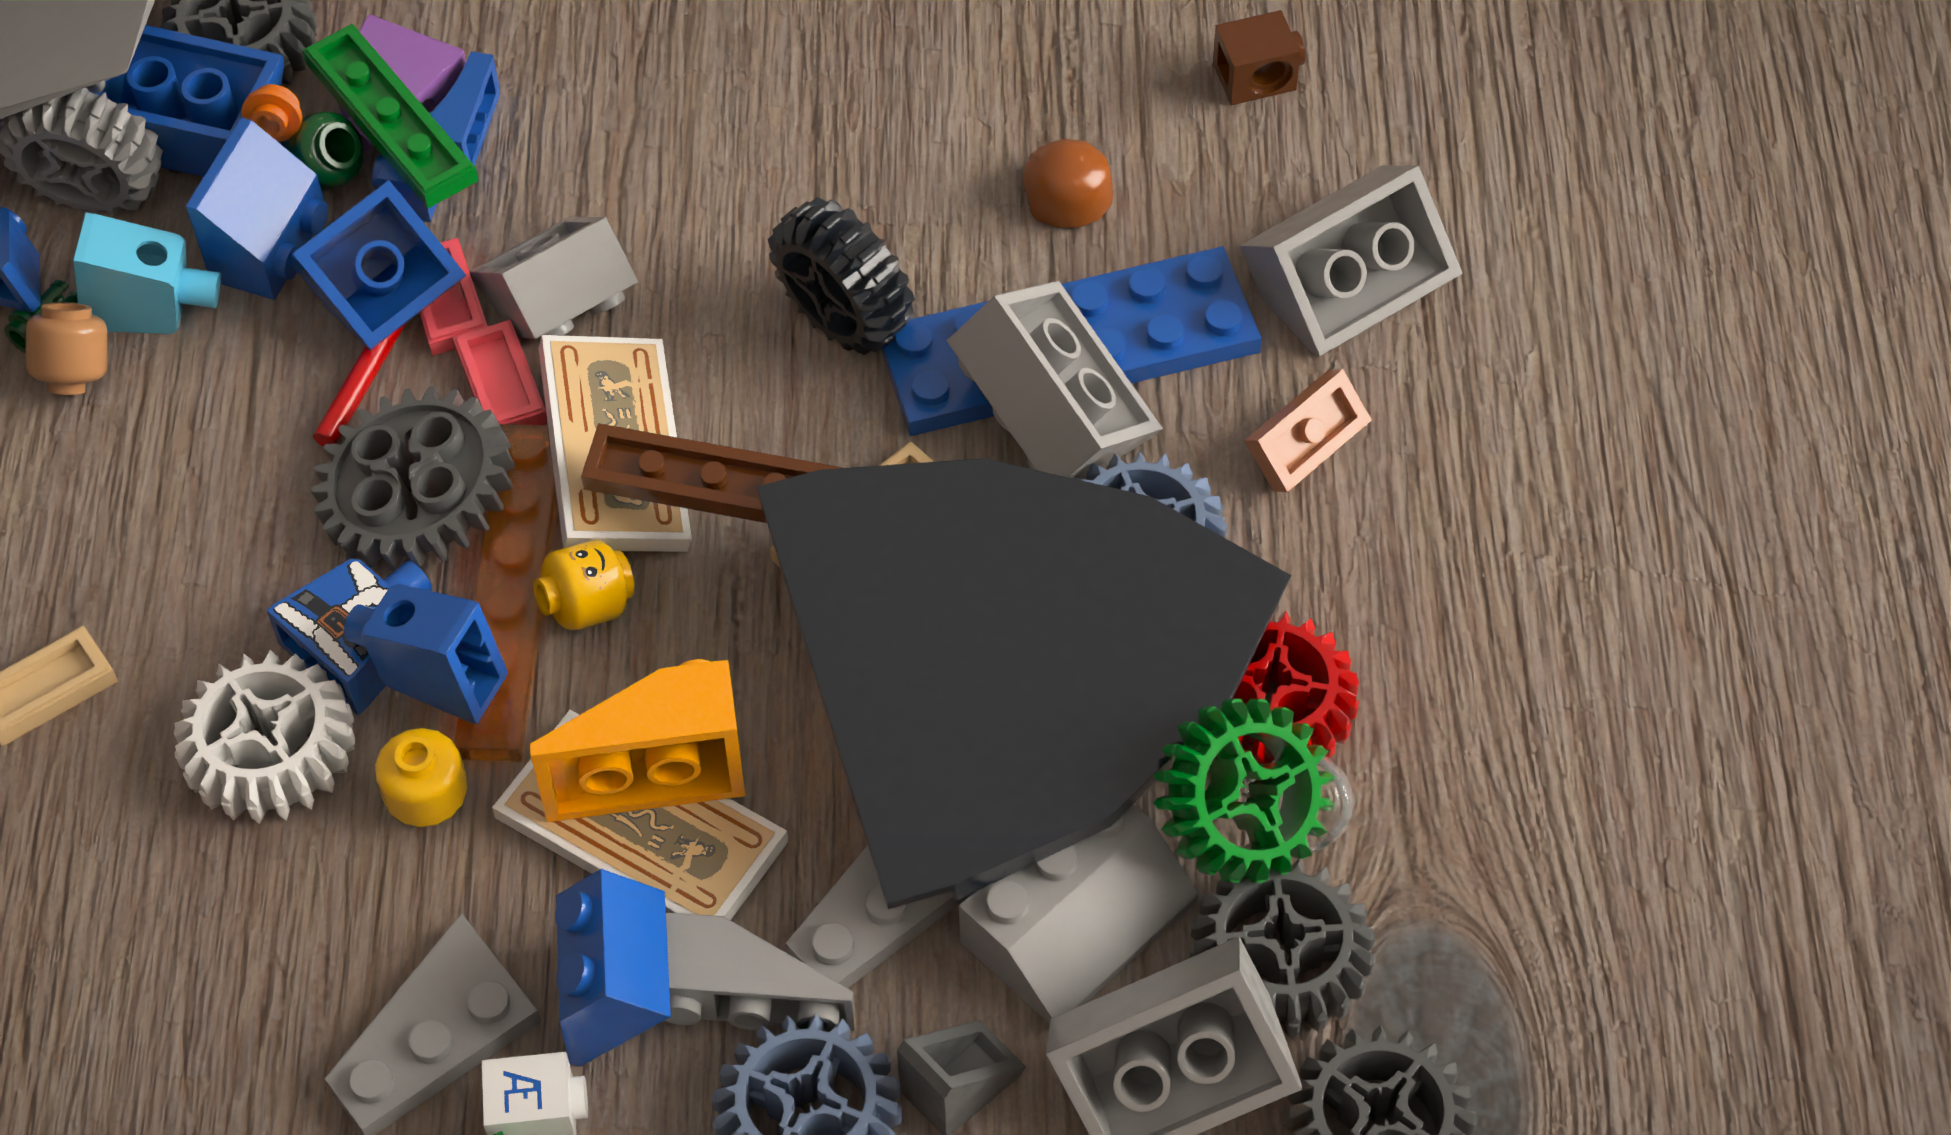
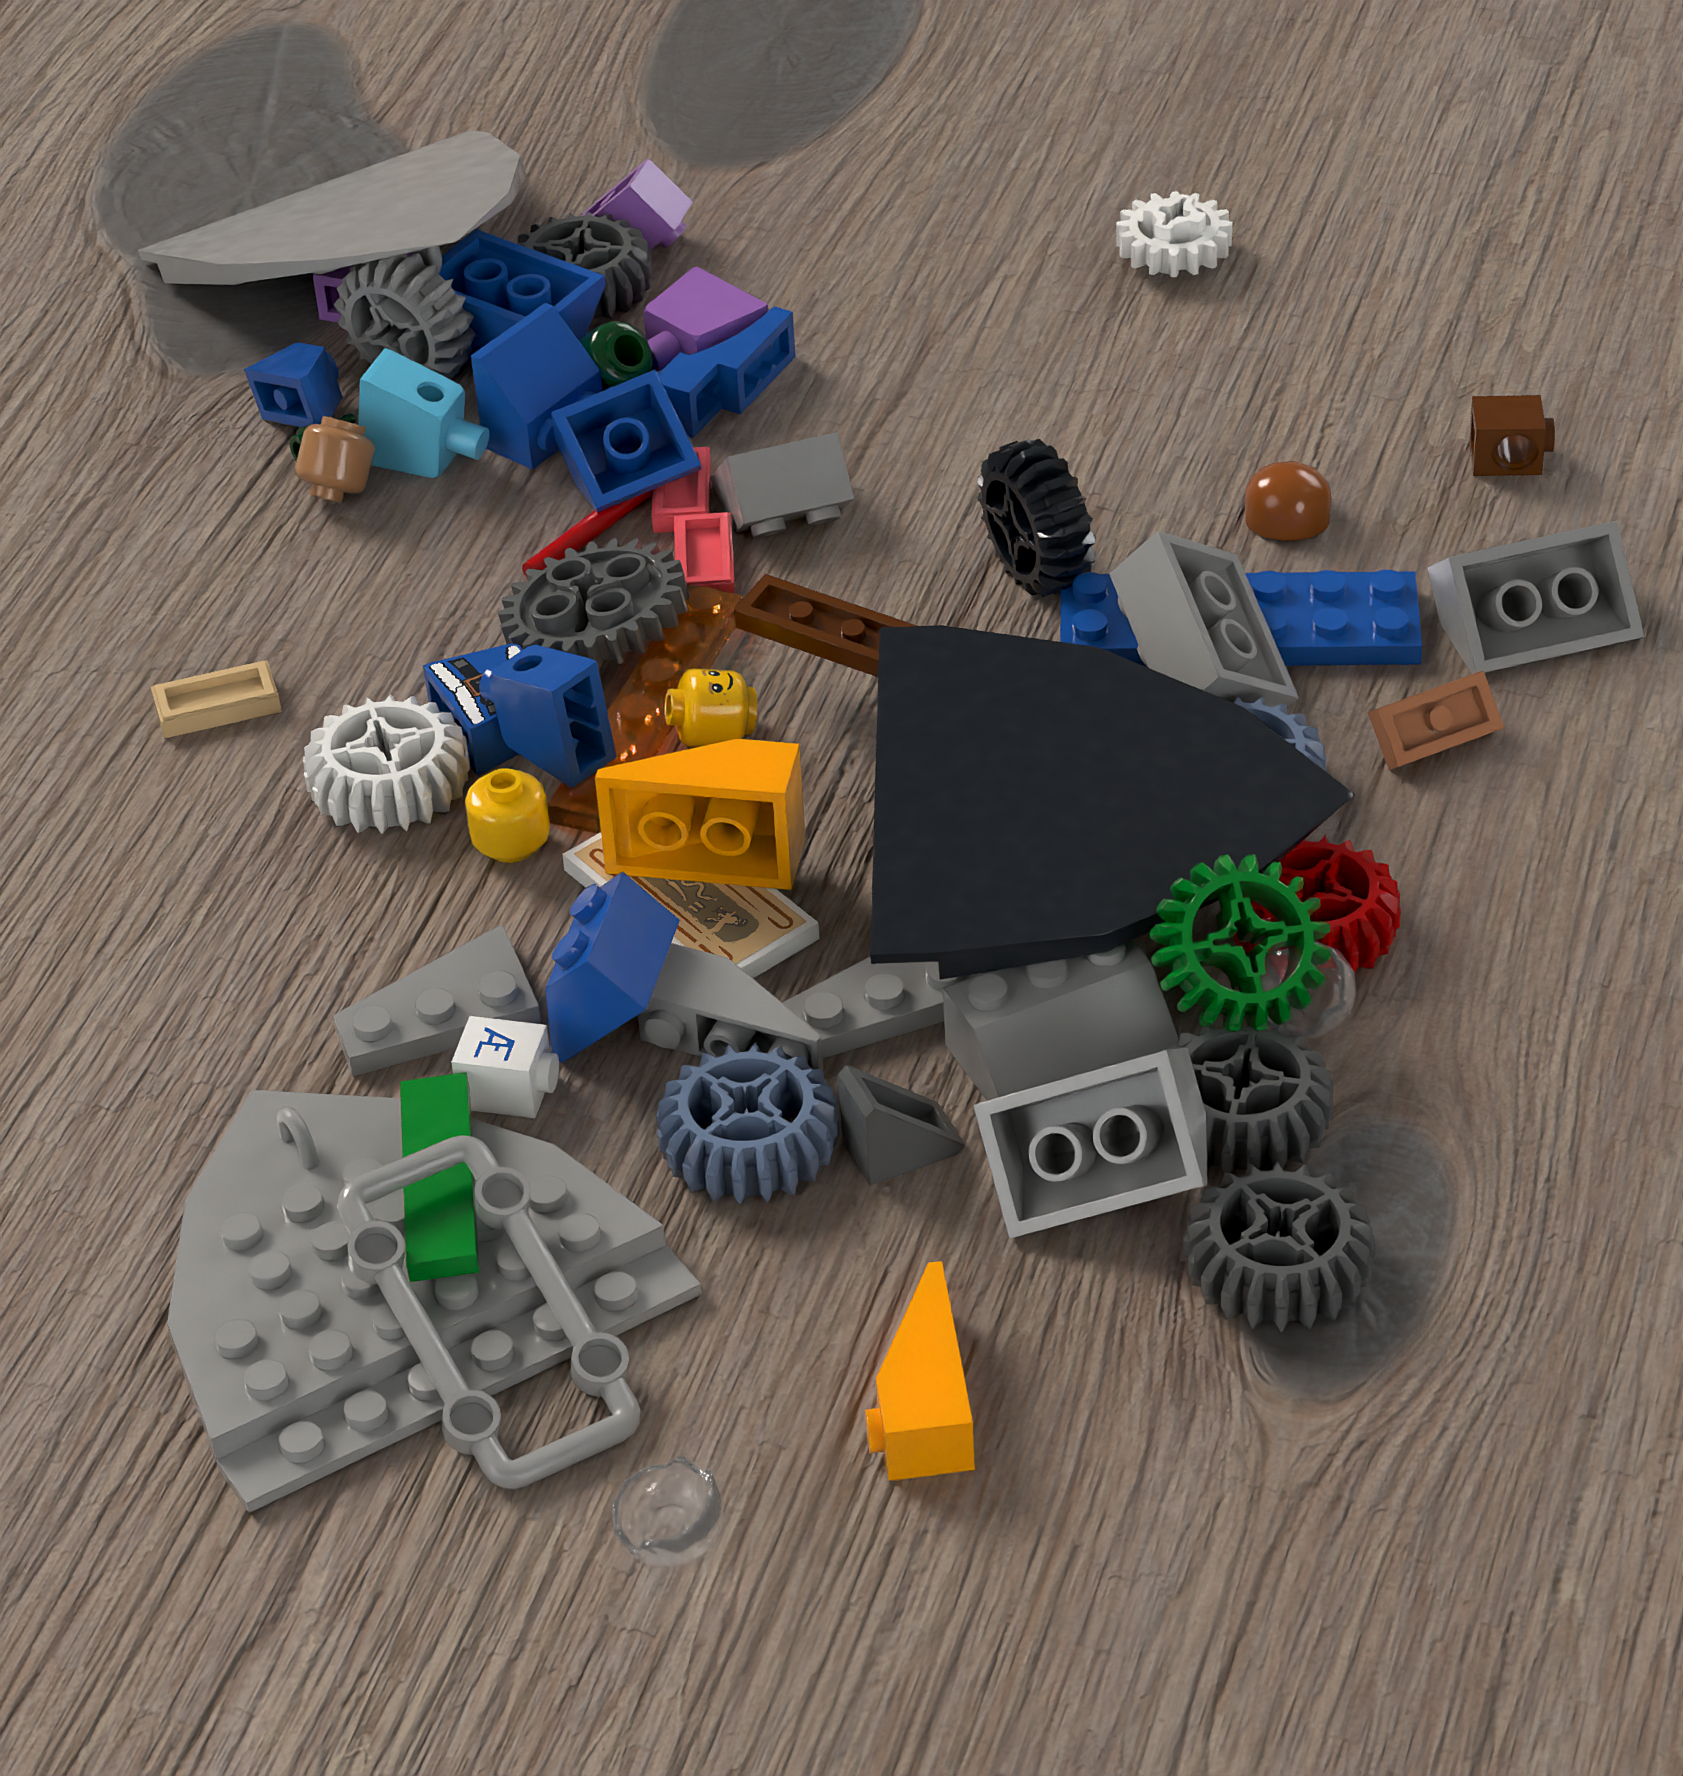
camera: 20 degrees right, 15 degrees down
orange plate [241,84,302,142] -> none
green tile [302,24,479,209] -> none
tile [538,335,692,552] -> none

